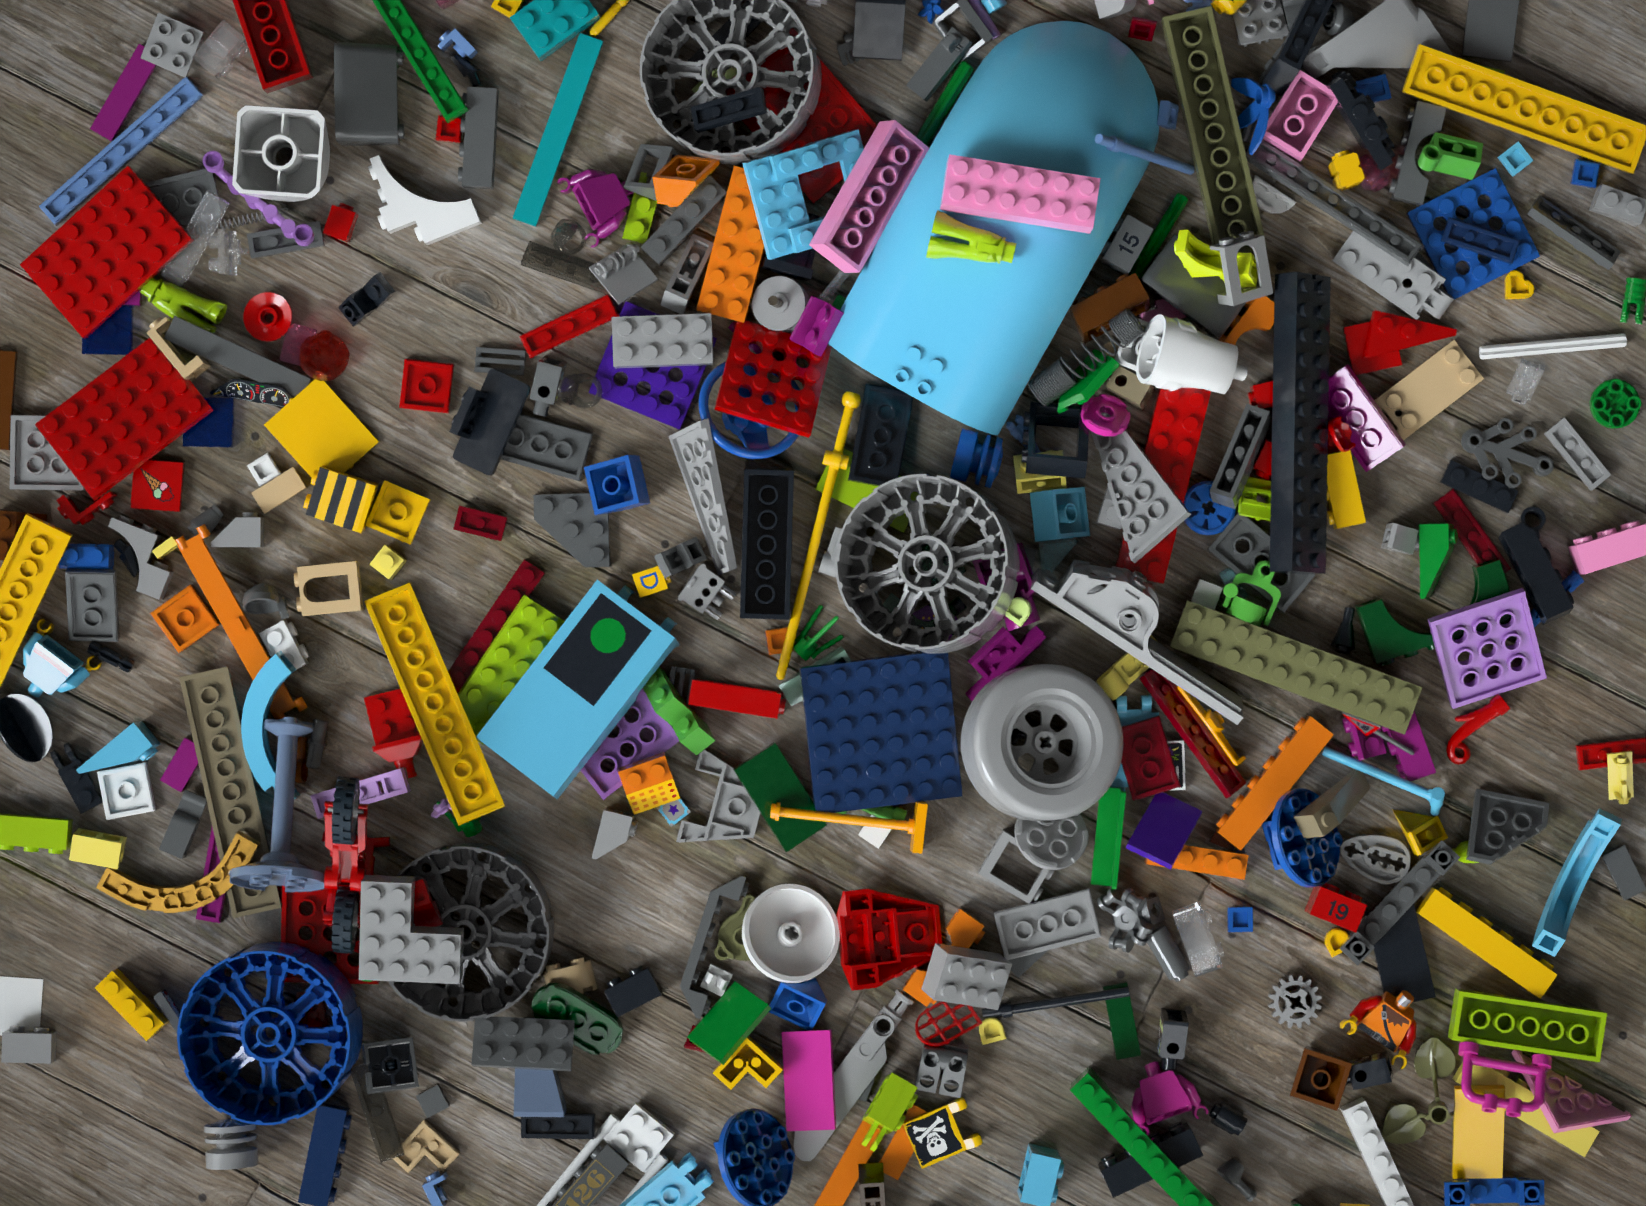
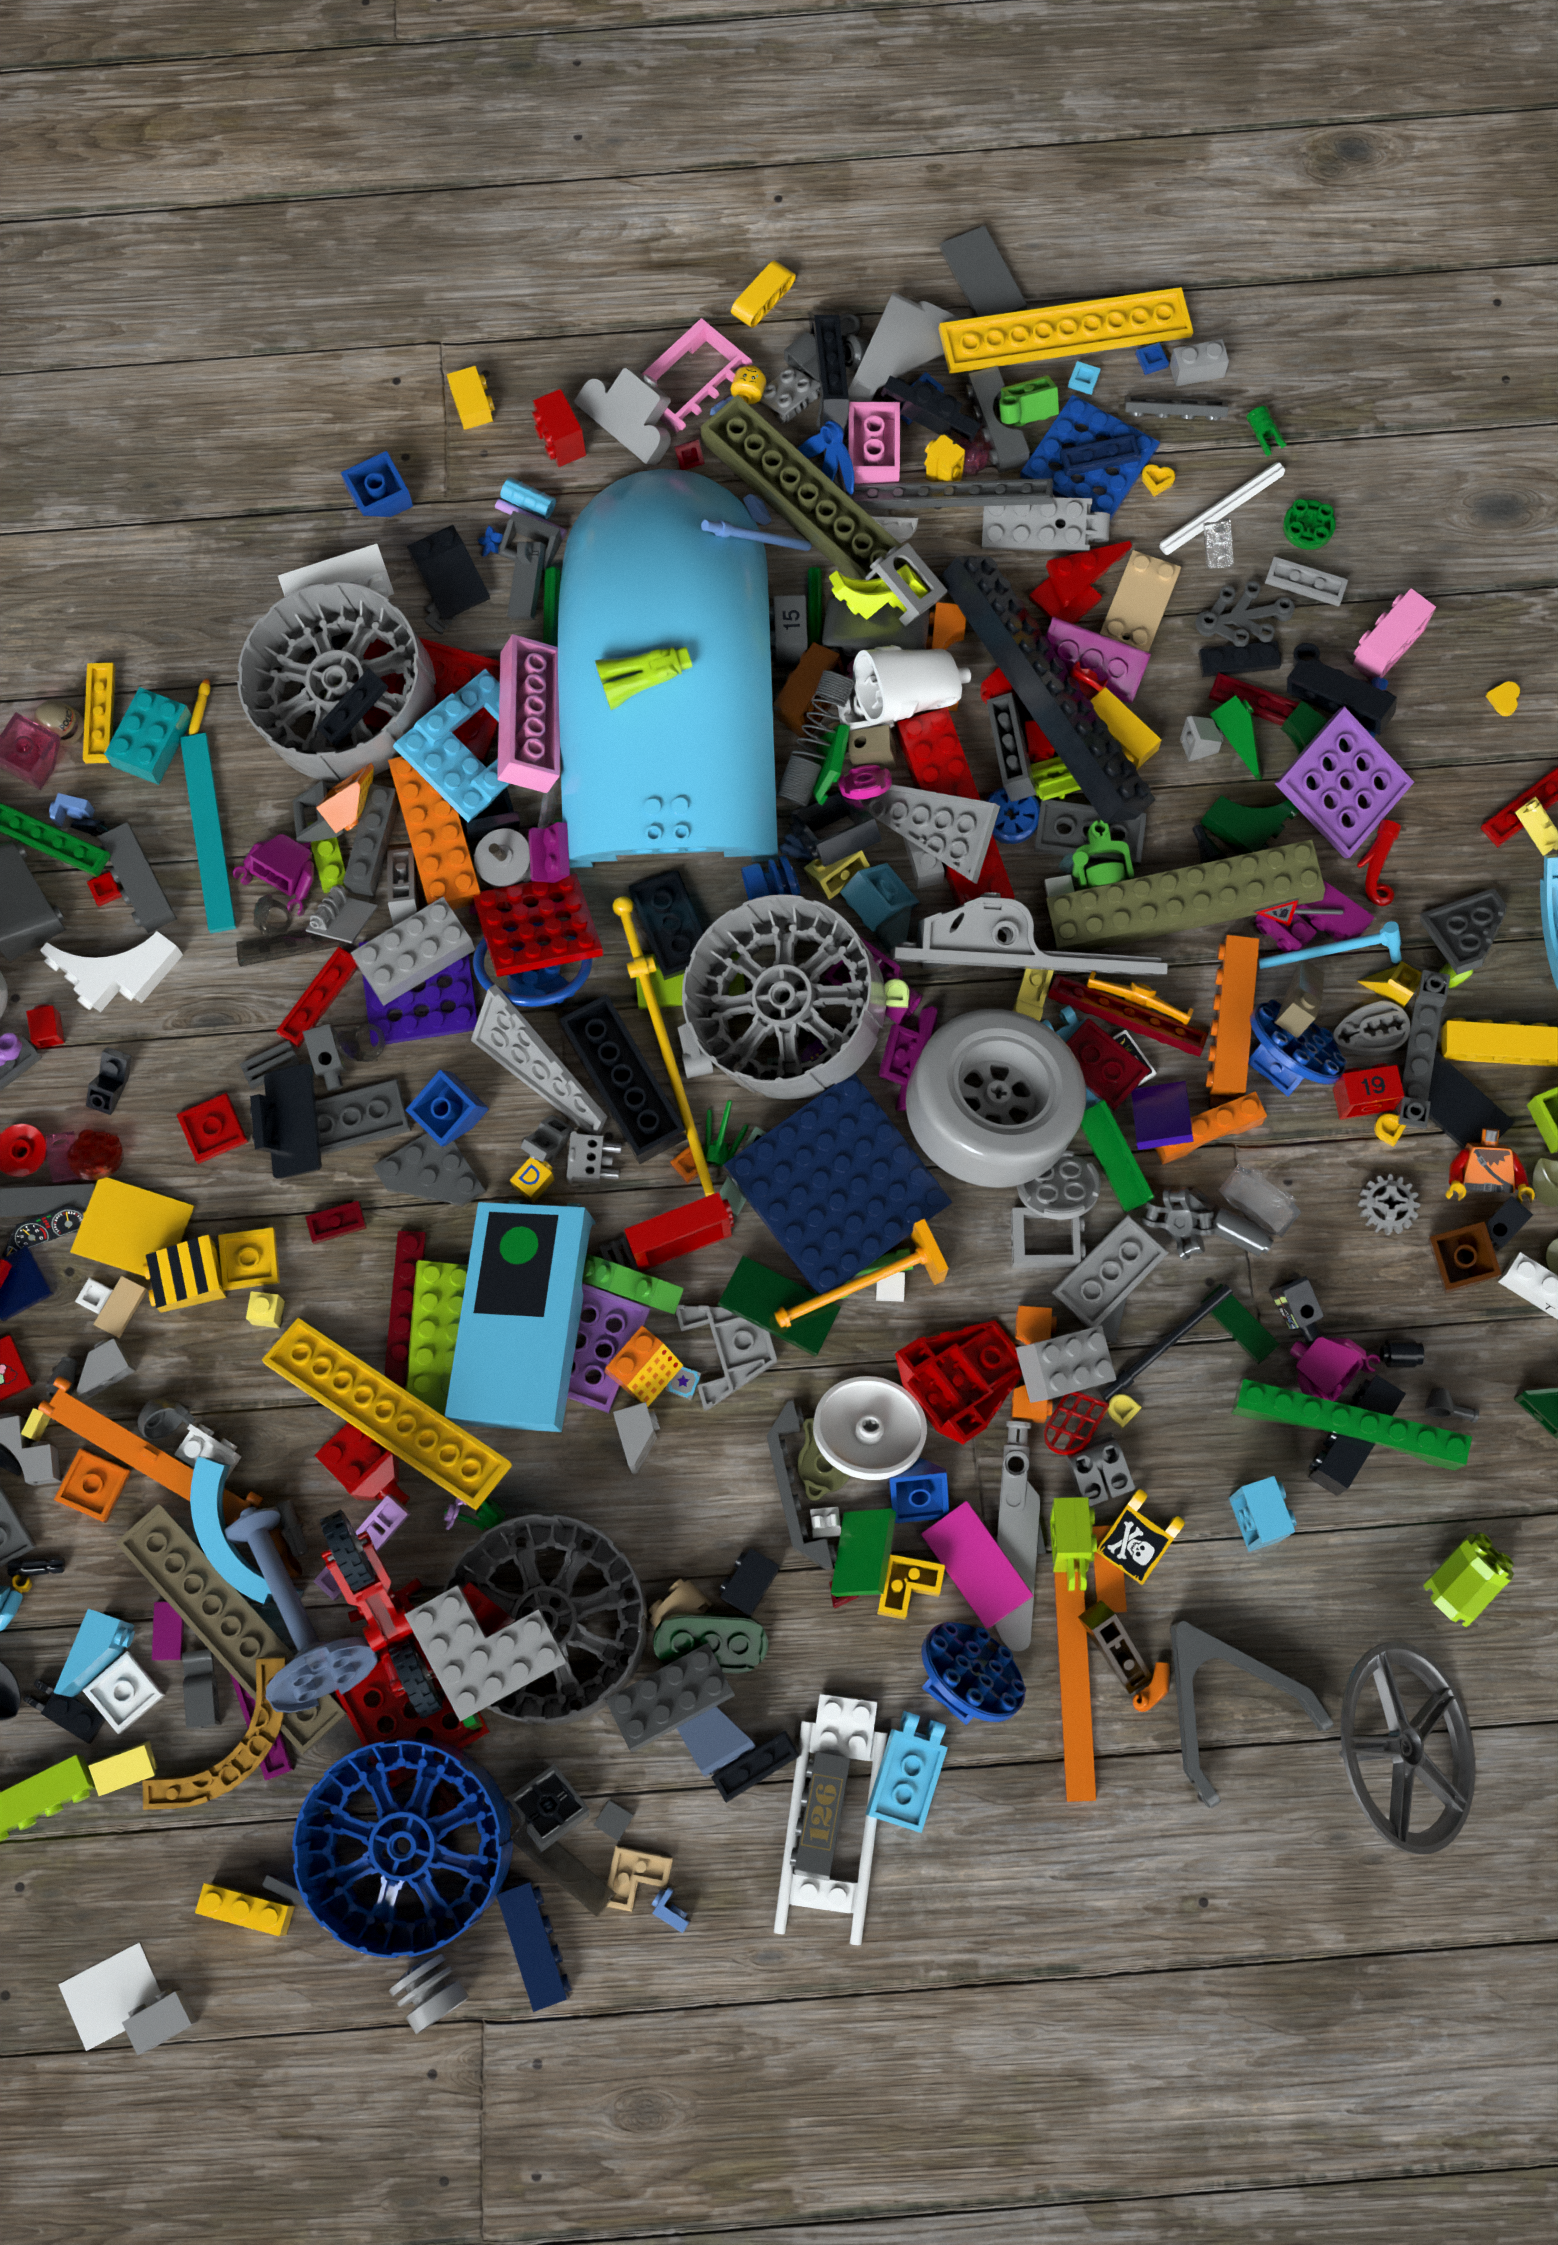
camera: 25 degrees left, 15 degrees down
tan panel [294,561,364,616] -> none
bright pink brick [940,154,1101,234] -> none
blue plate [1227,906,1253,932] -> none

